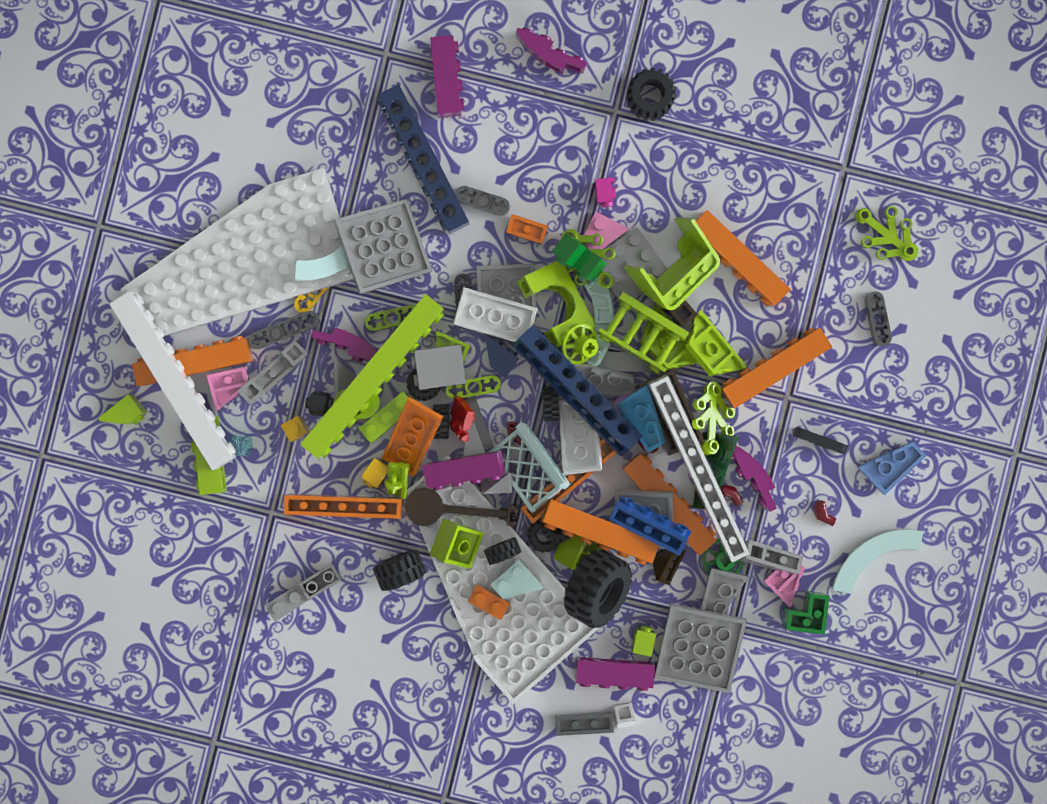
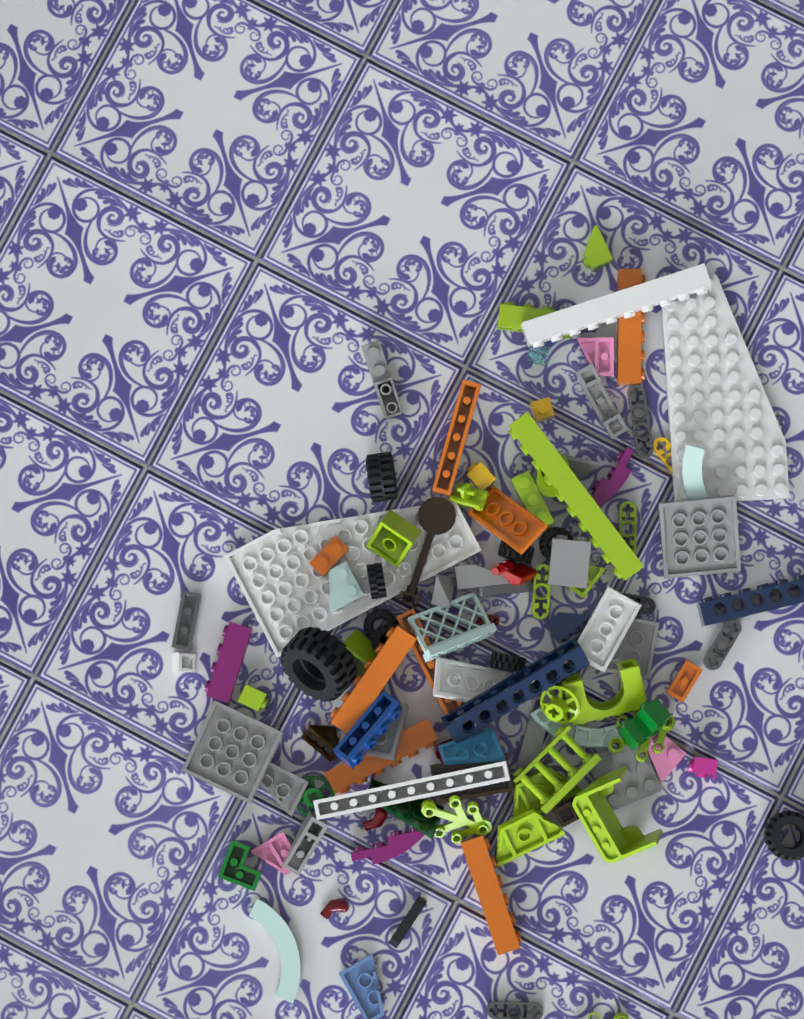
camera: 100 degrees right, 5 degrees down
black head [305,391,334,417] -> none
magenta brick [422,450,505,490] -> none
light grey wing [575,364,634,397] -> none
orange brick [696,210,791,307] -> none

